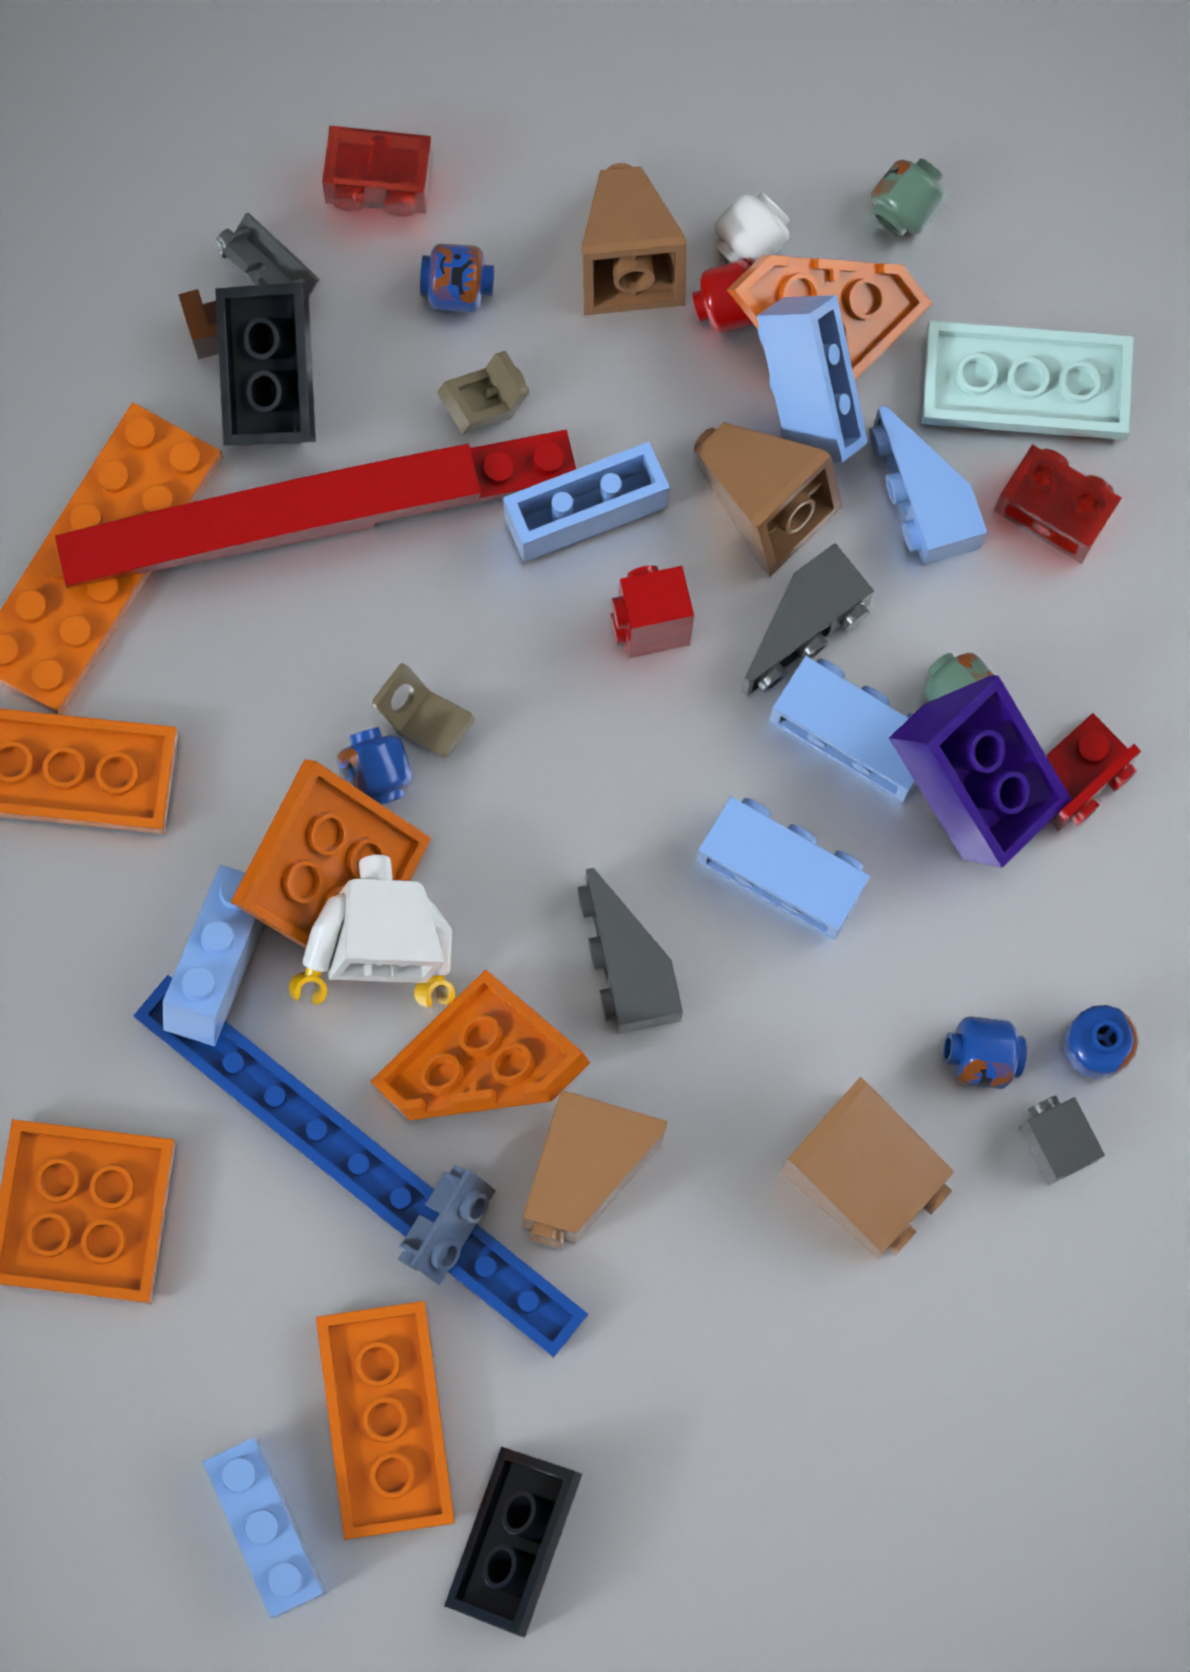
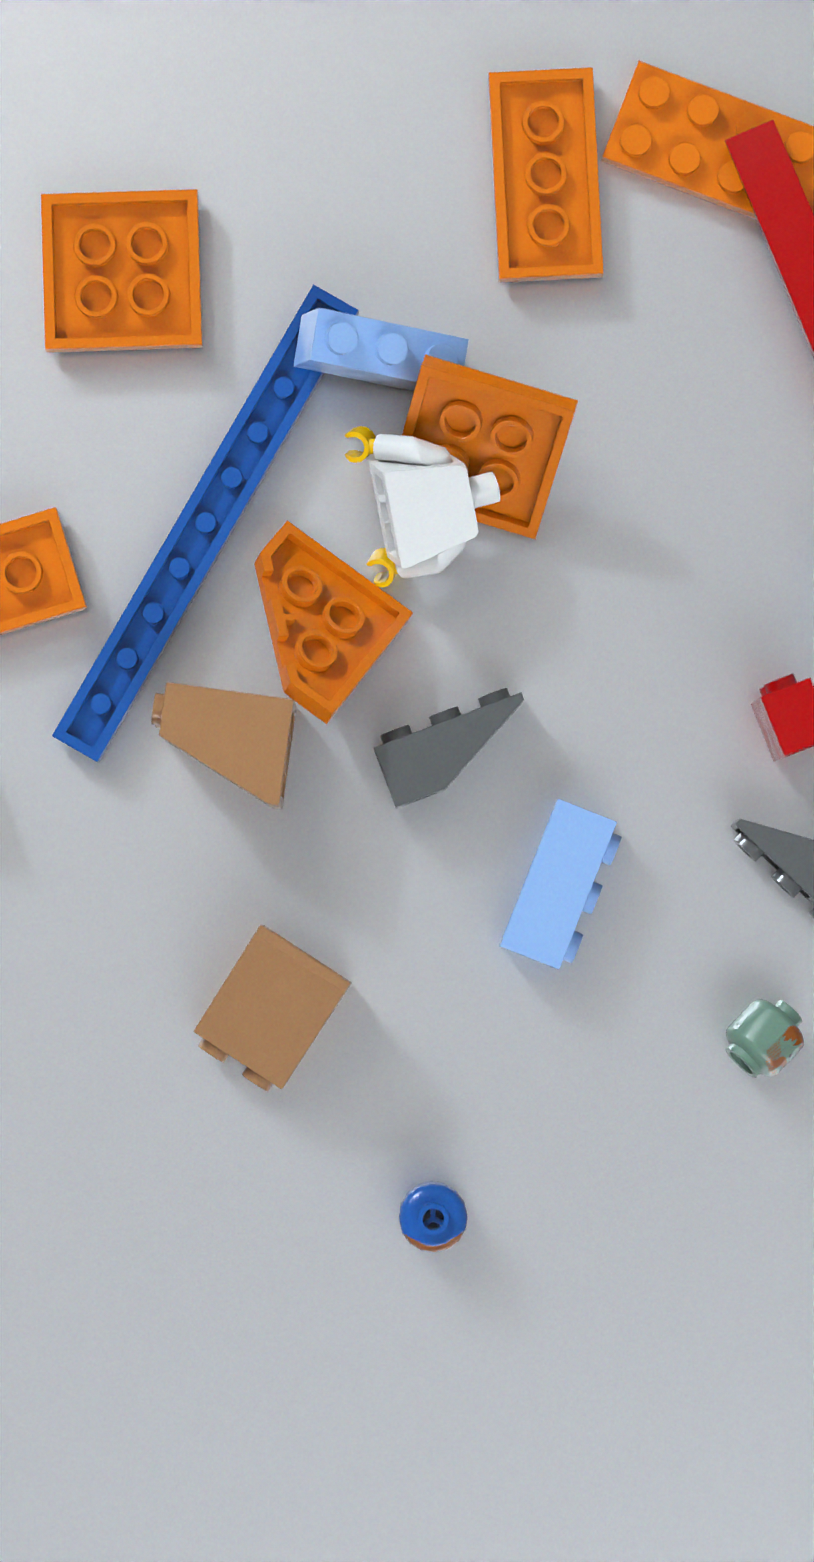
camera: 85 degrees right, 10 degrees up
blue head [337,727,413,805] -> none
dark tan bracket [372,663,475,758] -> none
sand blue hinge [398,1165,496,1285] -> none
light blue brick [769,656,916,802] -> none
dark purple slope [889,675,1072,868] -> none
blue head [943,1016,1027,1089] -> none
dark grey brick [1019,1095,1105,1185] -> none
red bracket [1046,713,1142,832] -> none

